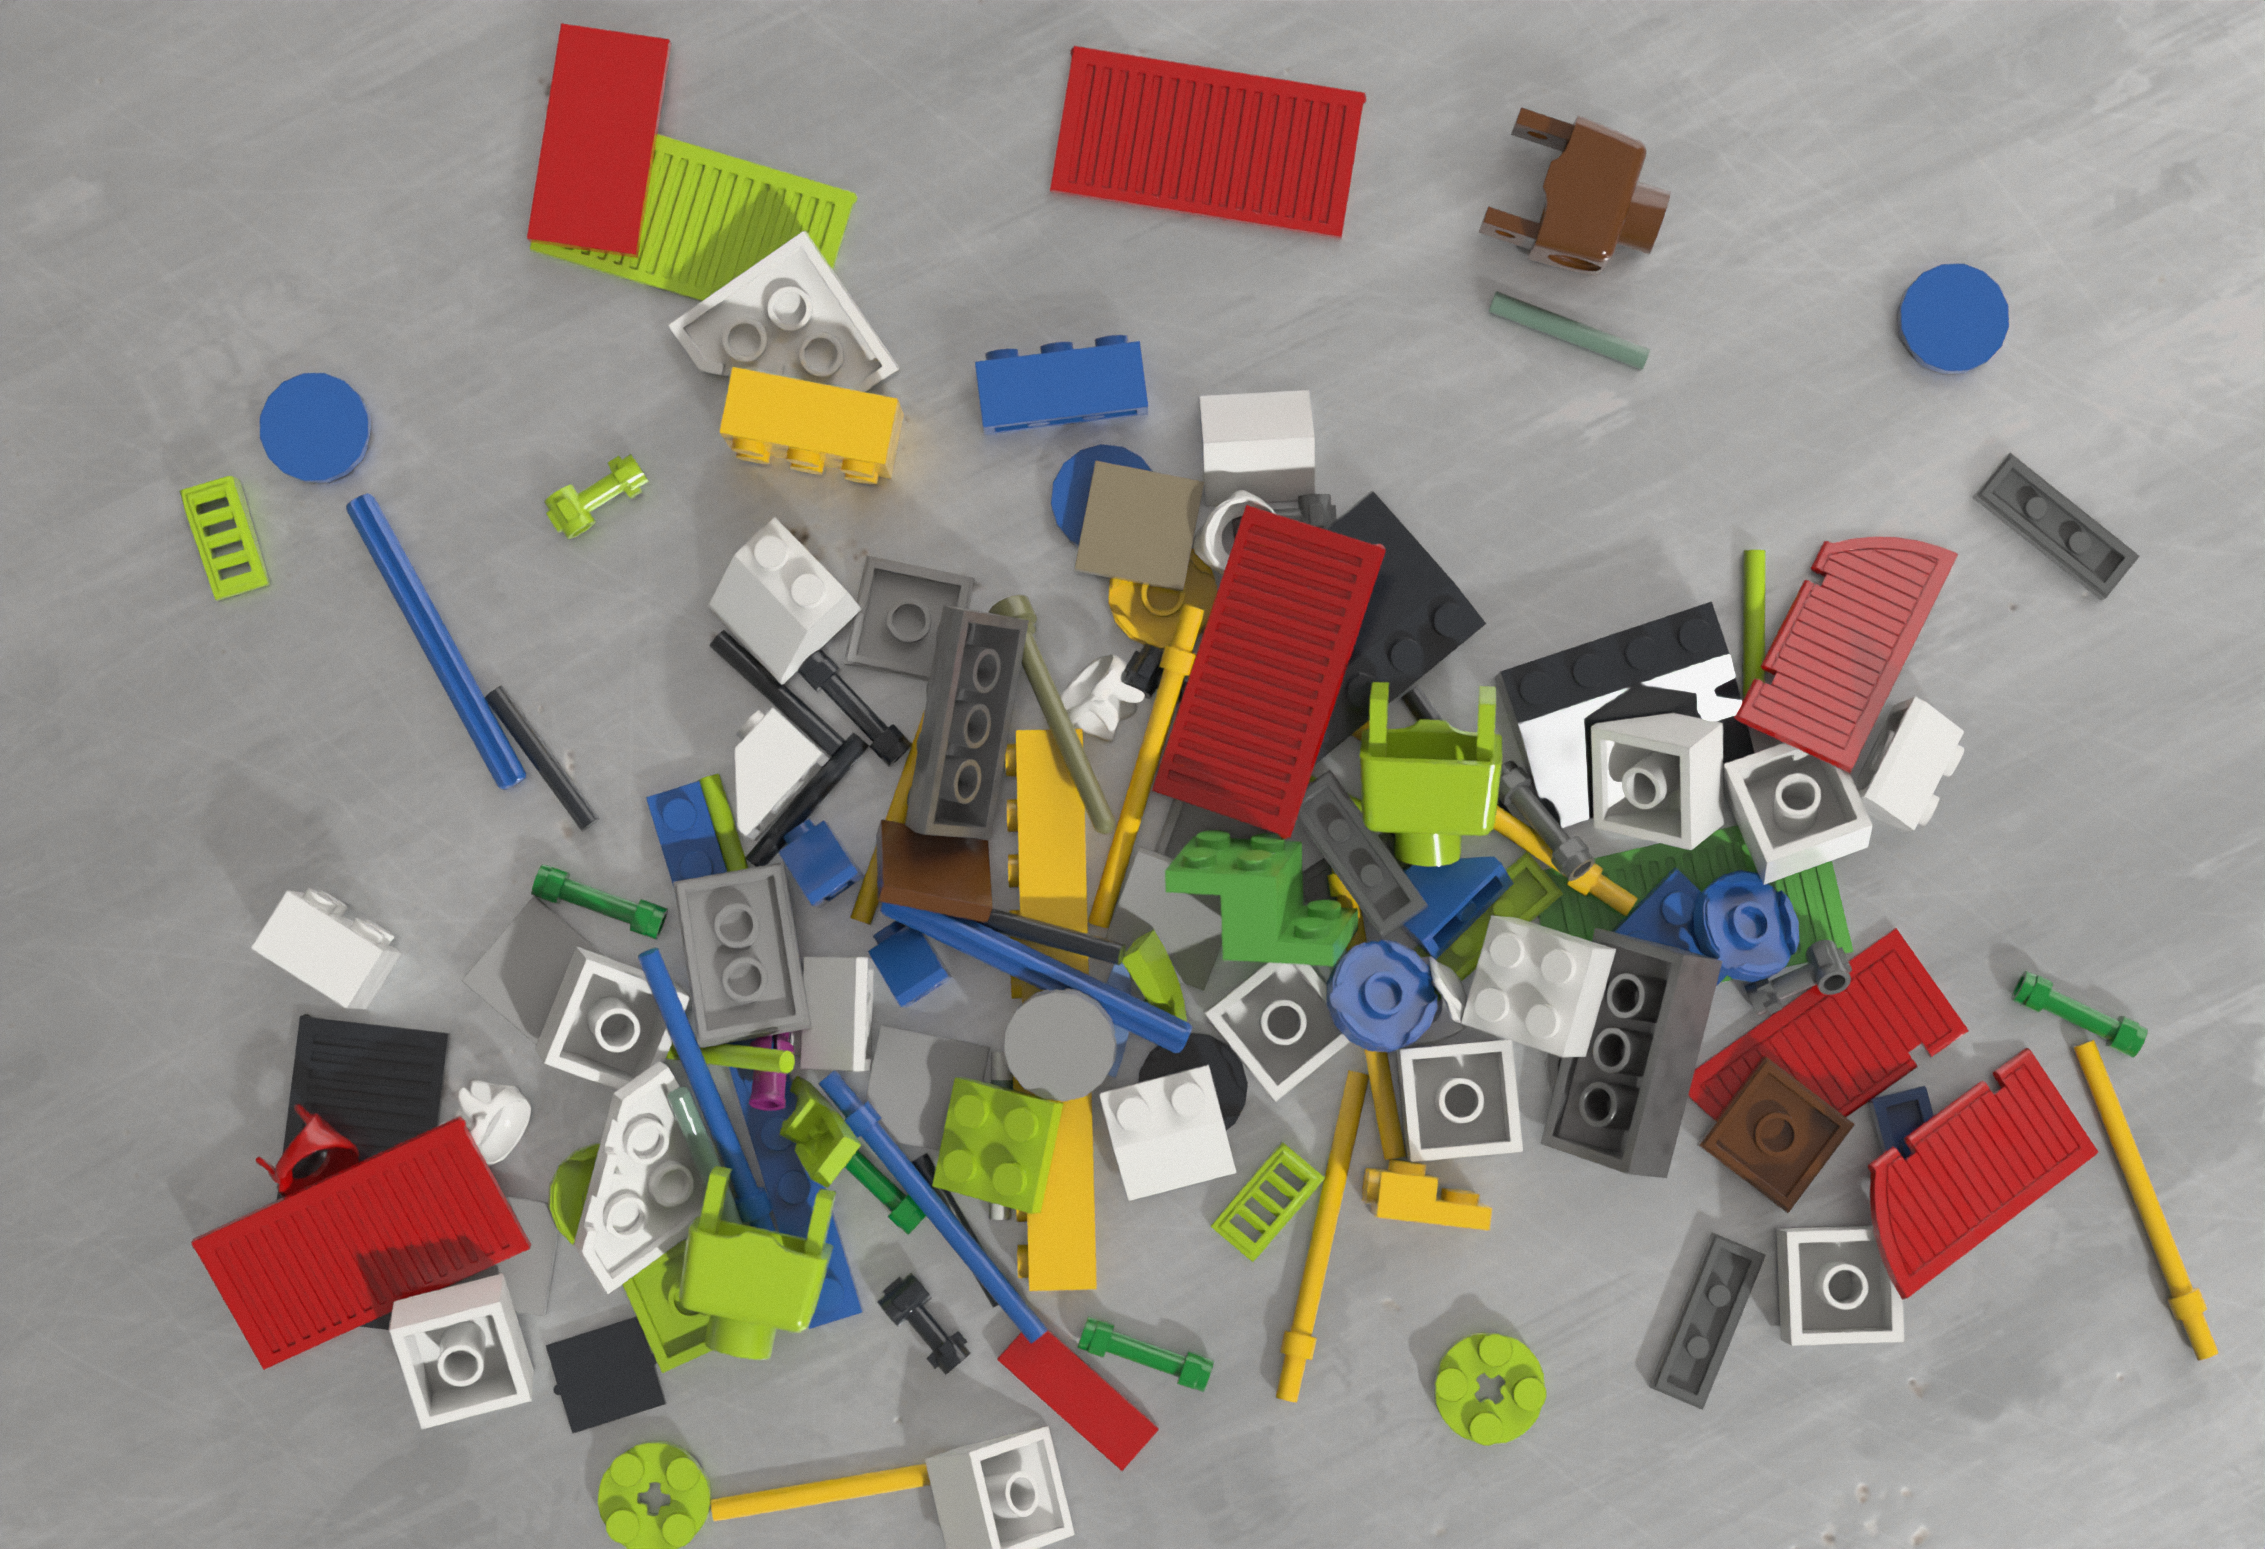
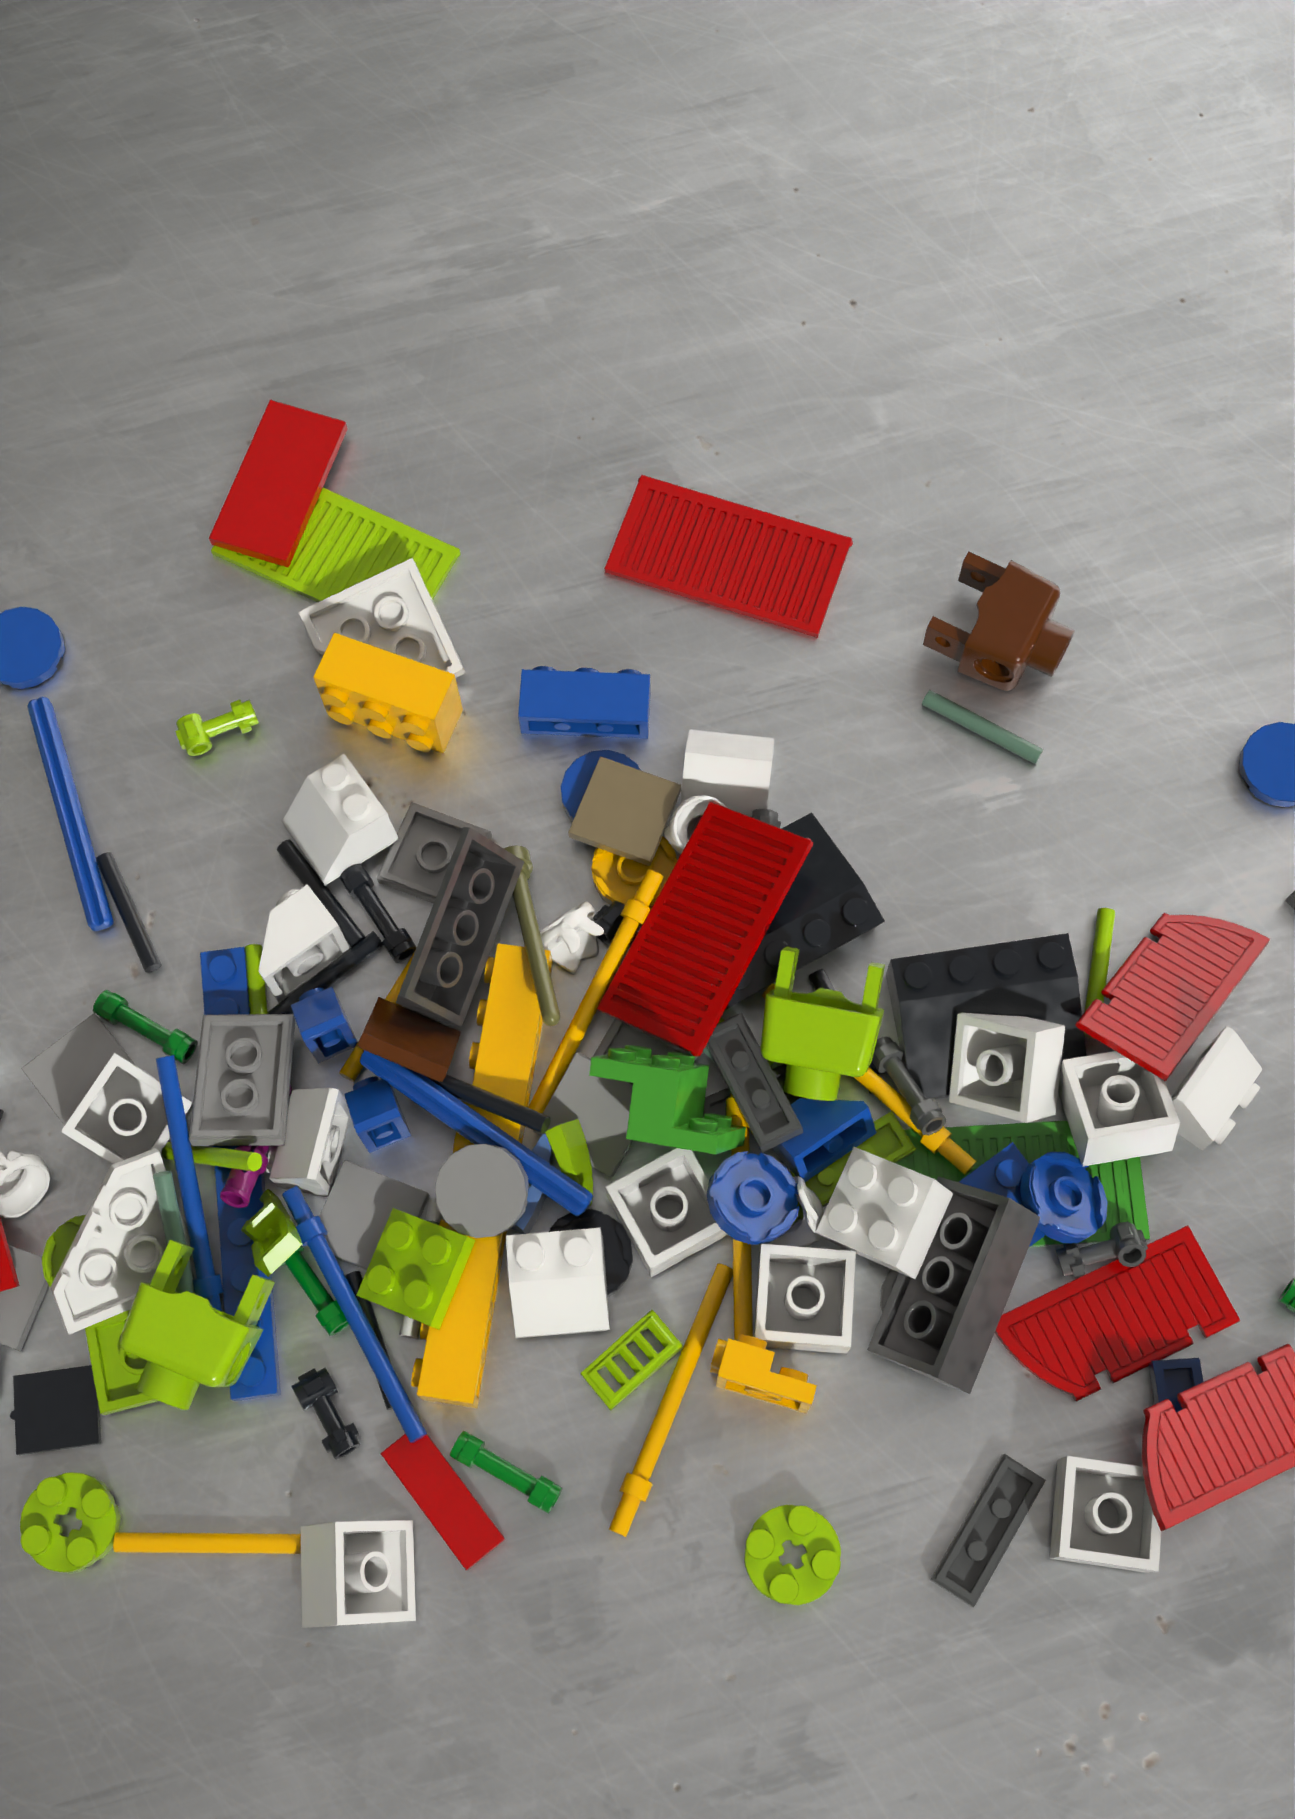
camera: 15 degrees right, 15 degrees down
reddish brown tile [1697,1056,1855,1213] -> none

